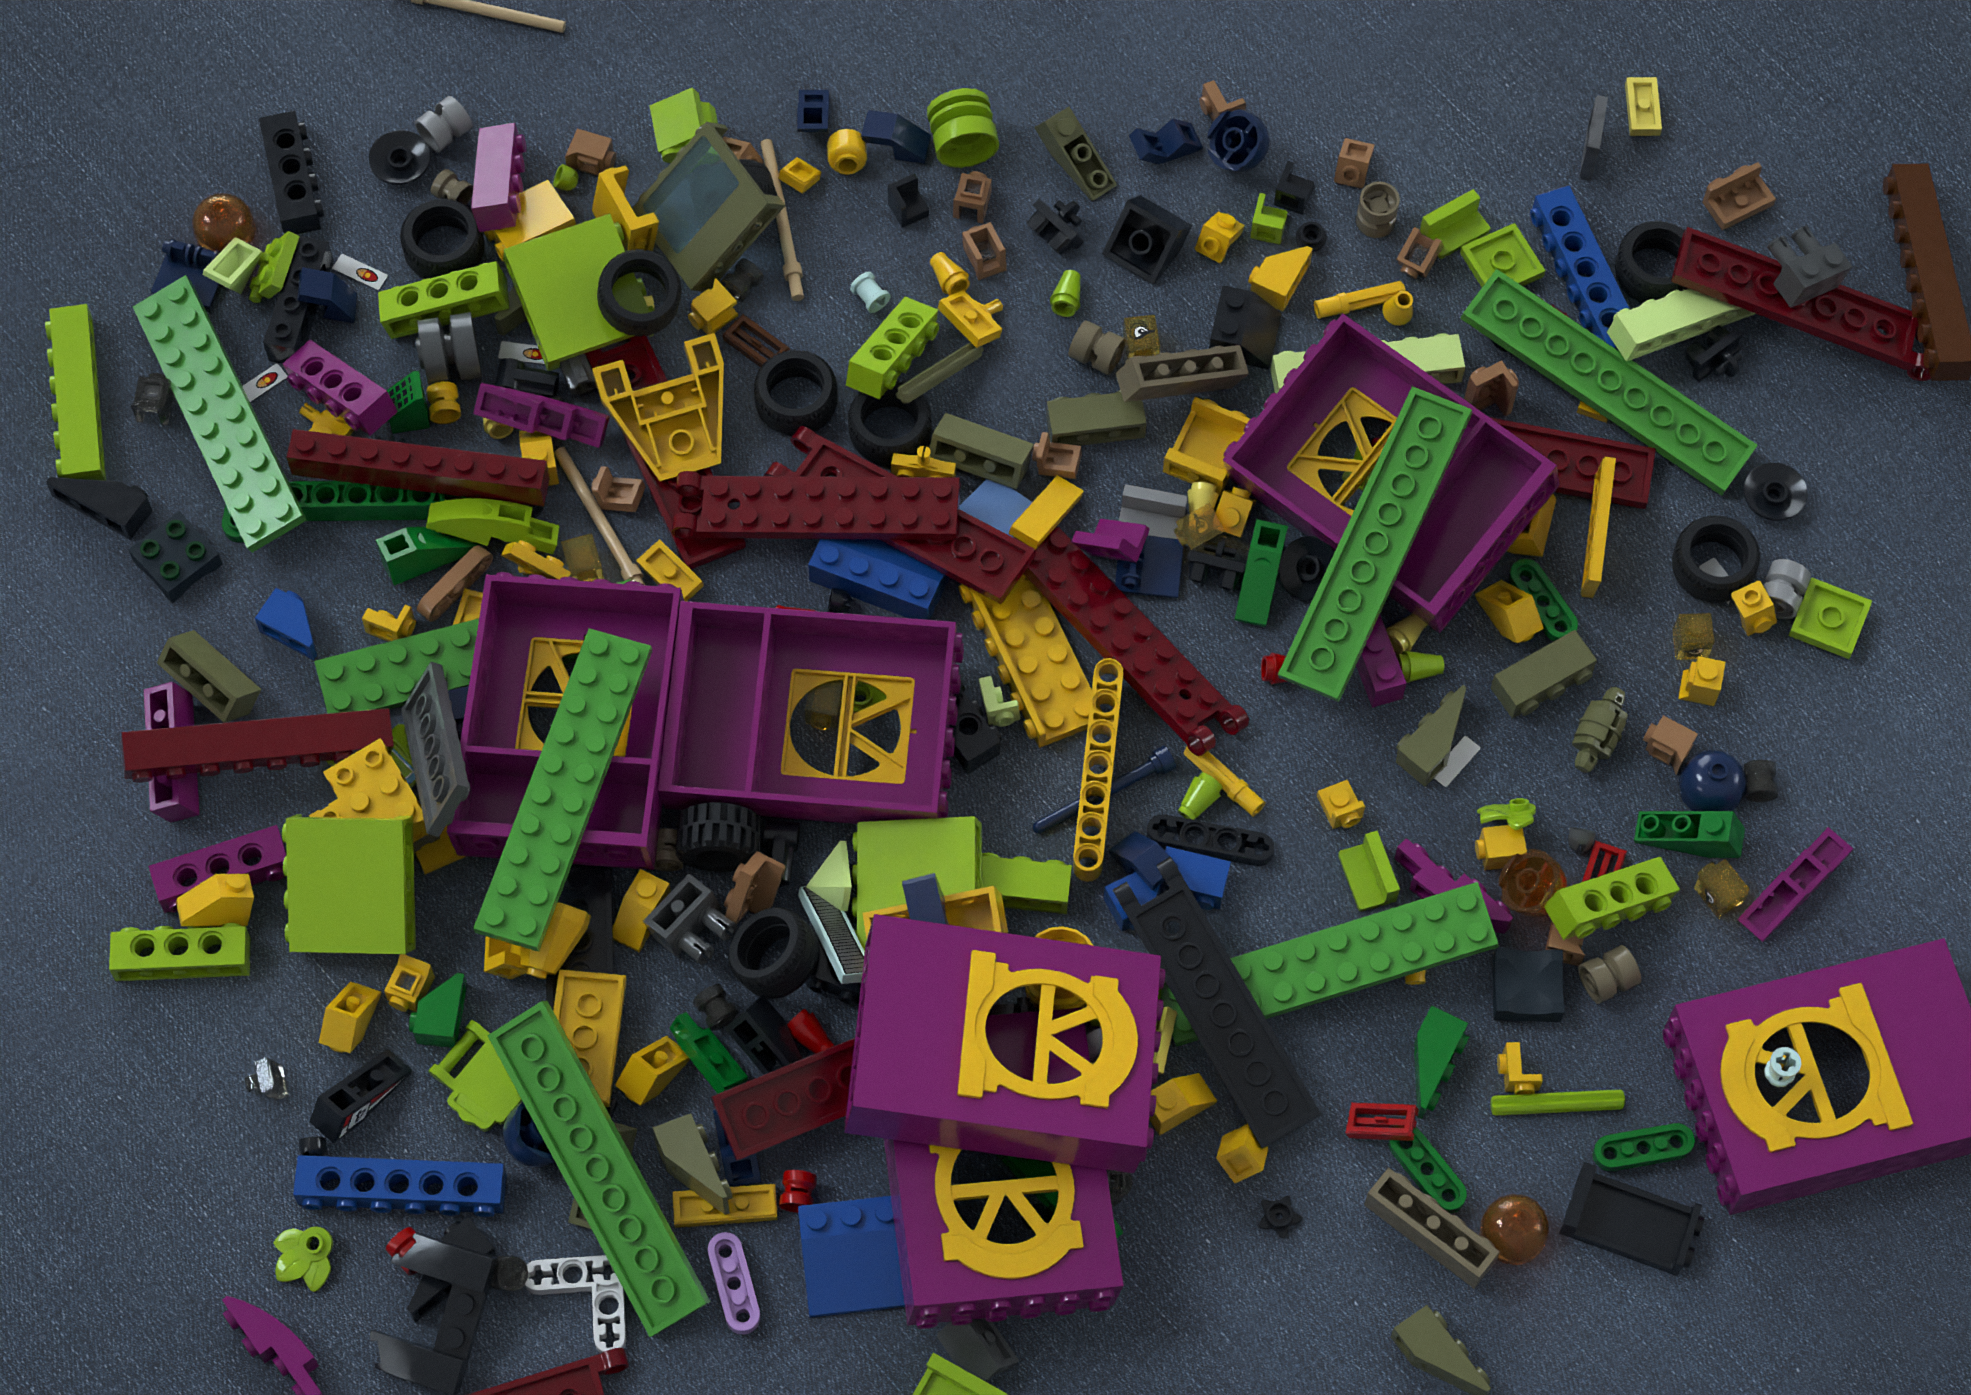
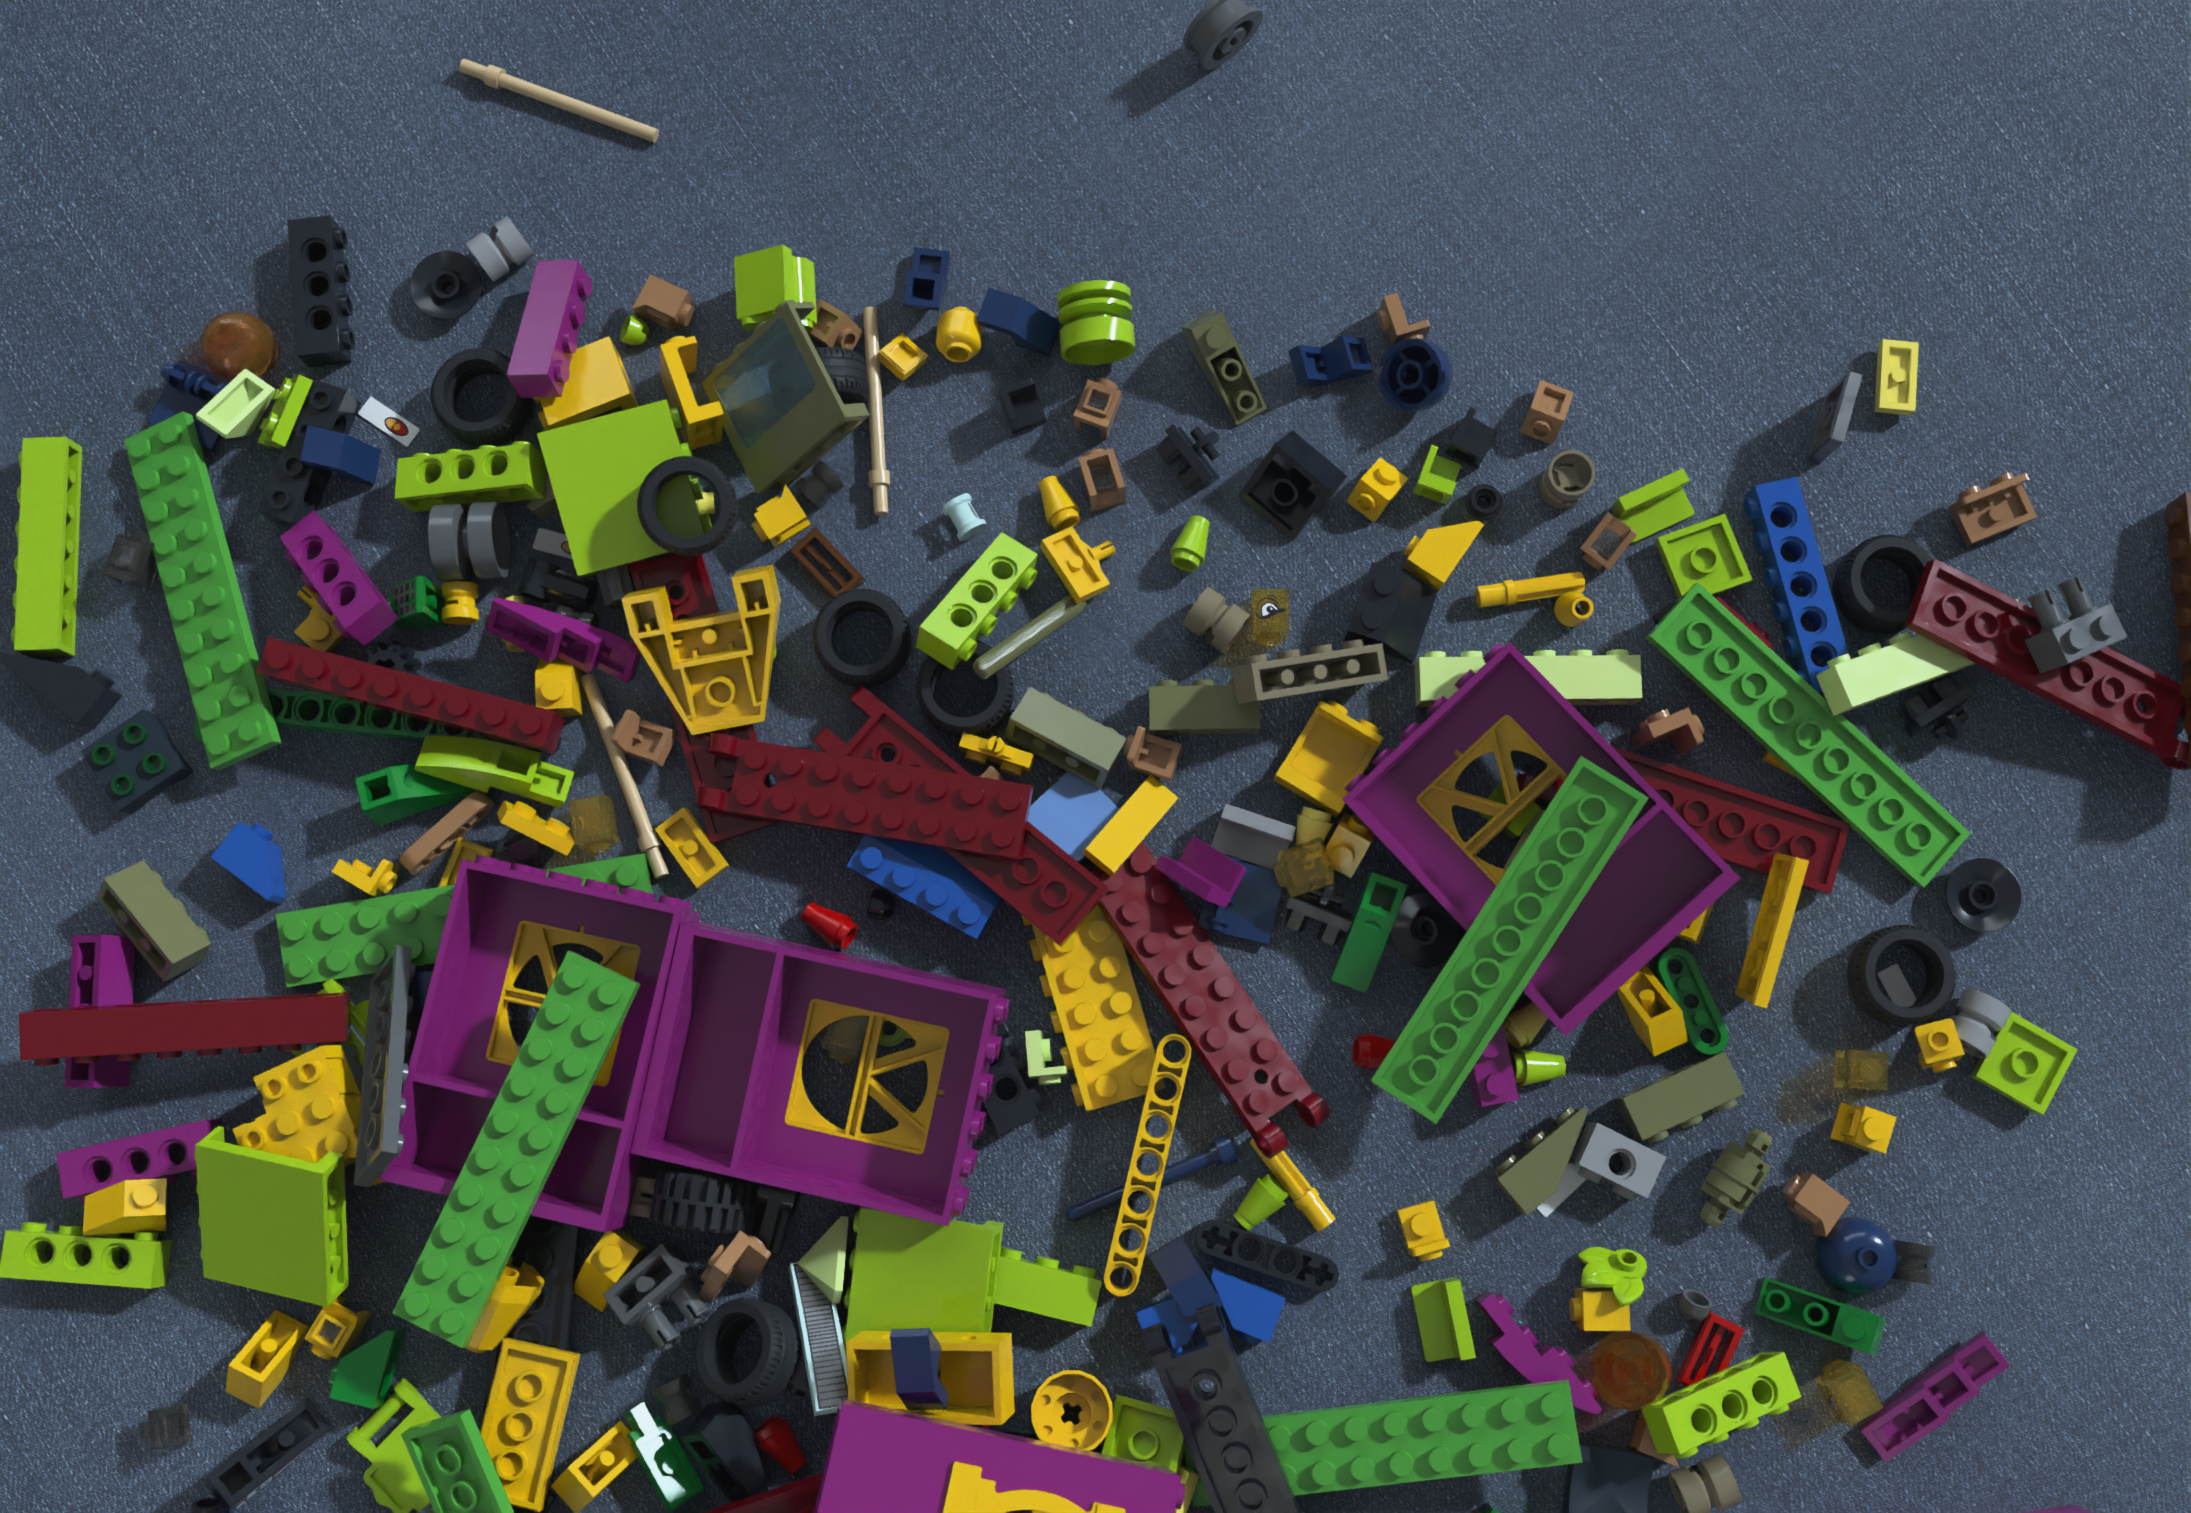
camera: 10 degrees right, 15 degrees up
white sticker [242,364,287,402] -> none
dark tan wheel [430,169,473,205] -> none
none -> light grey brick [1569,1122,1666,1201]

